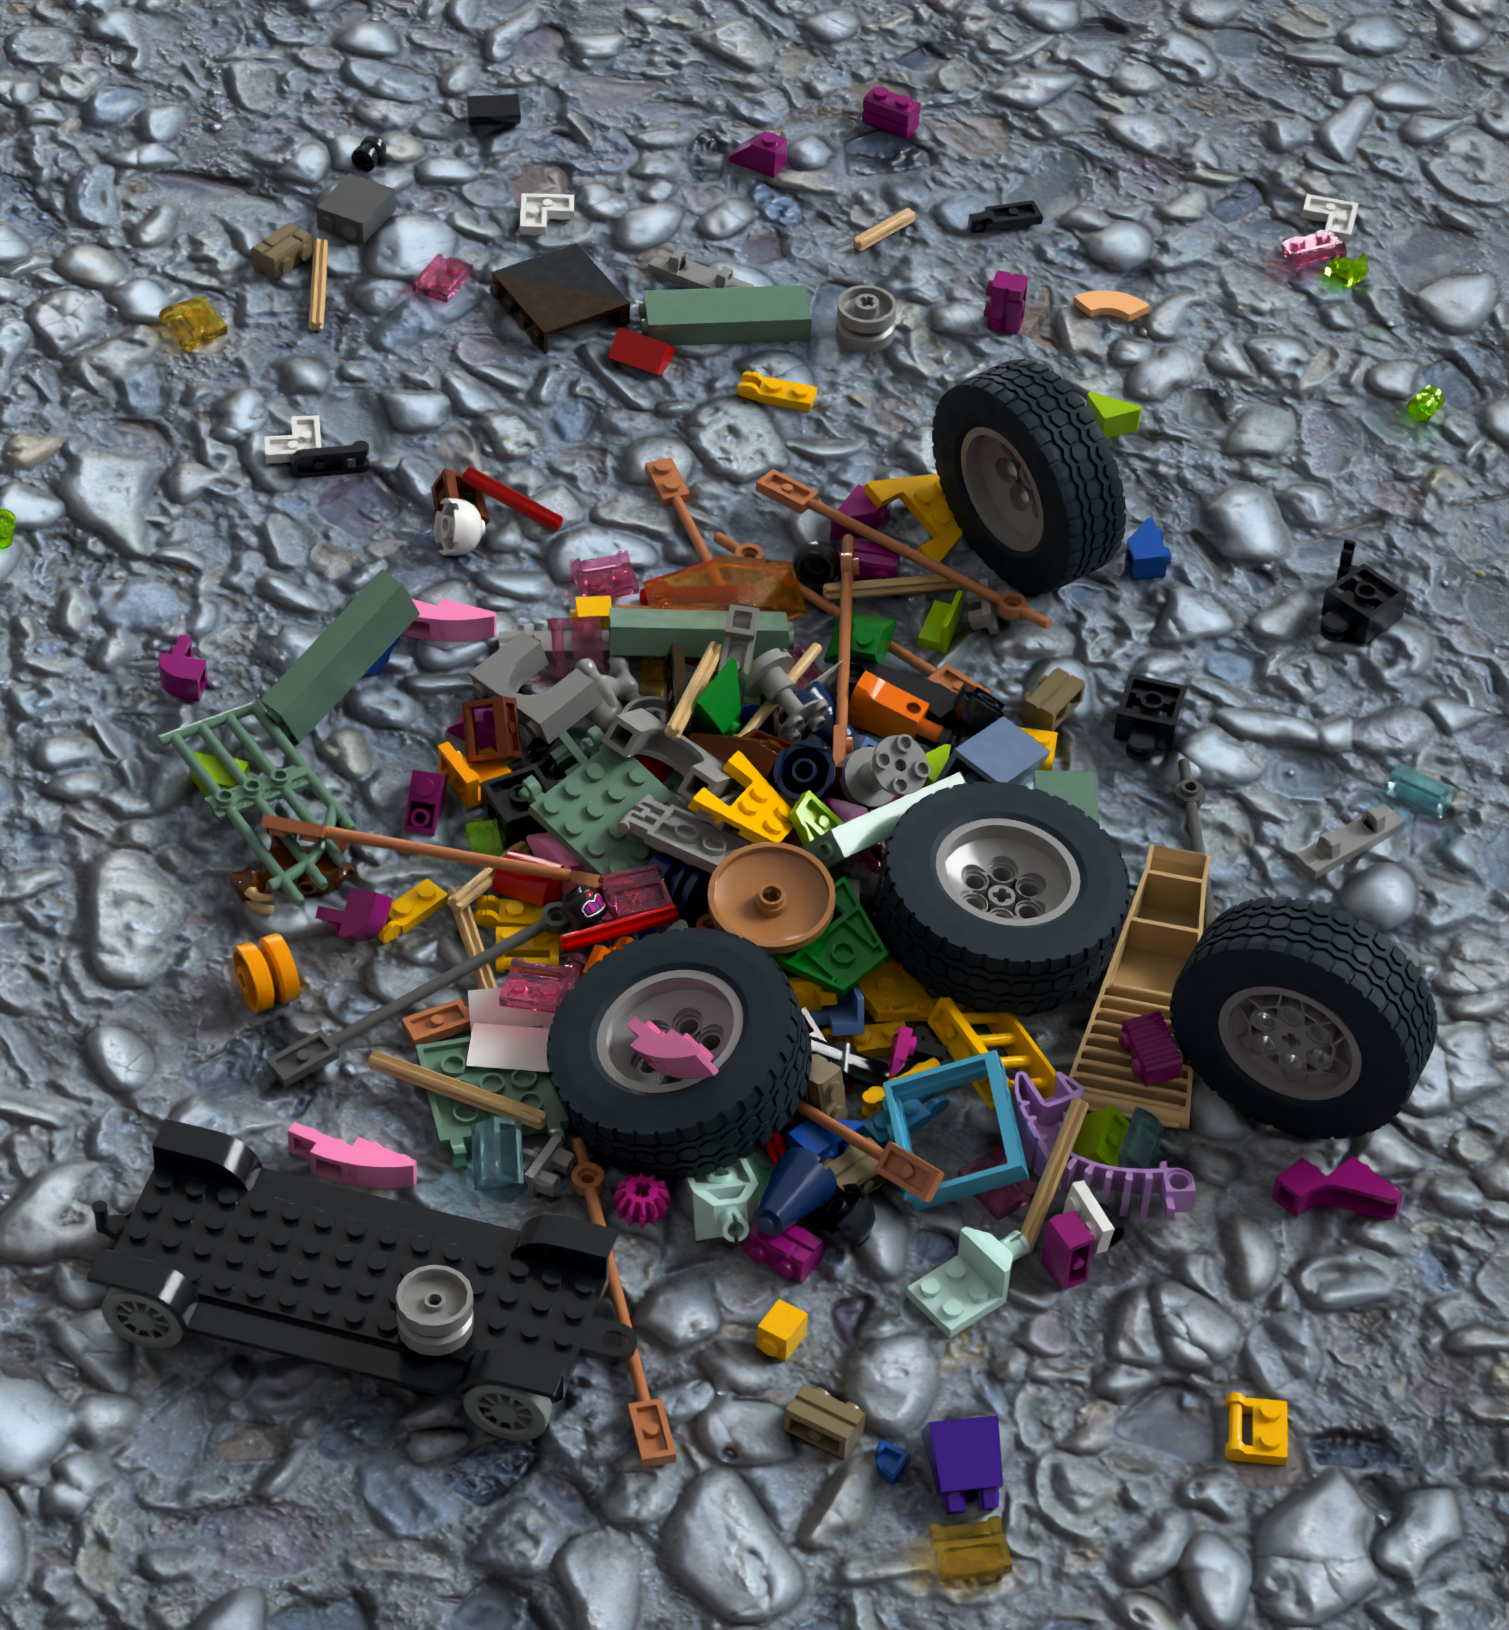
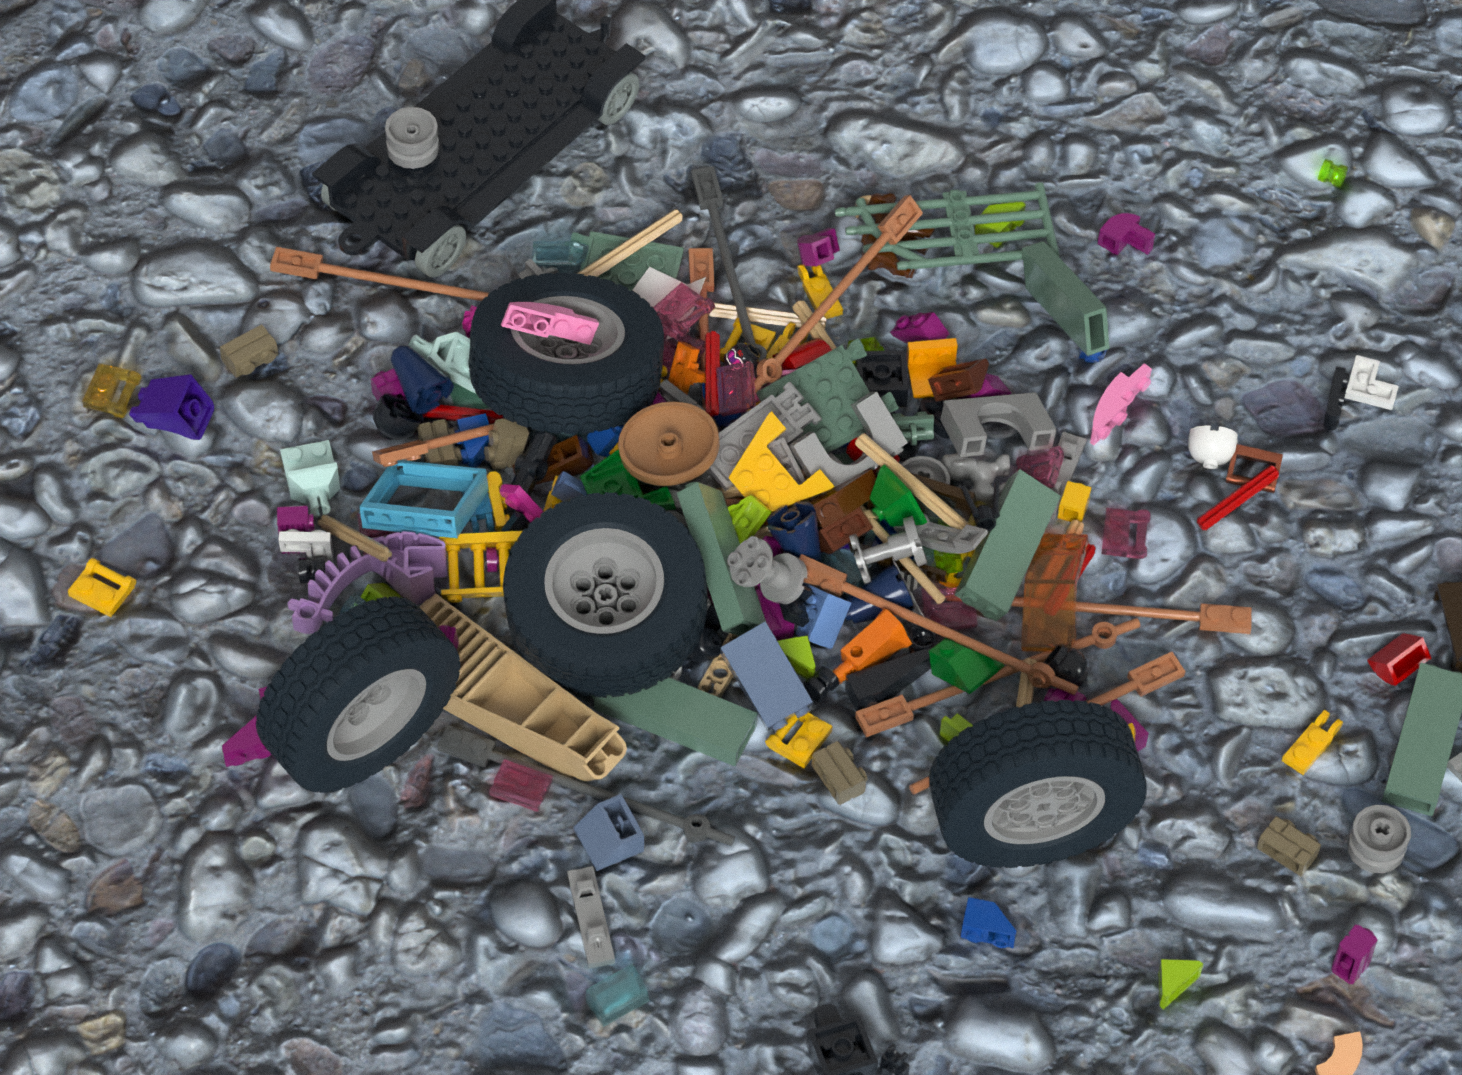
camera: 115 degrees right, 10 degrees up
light orange wheel [232,933,301,1013] -> none
bright pink slope [288,1122,417,1188] -> none
yellow brick [756,1299,808,1362] -> none
blue tile [876,1439,911,1486] -> none
black cylinder [952,683,1014,735] -> none
black brick [1113,673,1188,762] -> none
none -> sand blue slope [574,794,644,871]
none -> black plant [961,481,1000,531]
none -> dark tan brick [1257,816,1321,877]

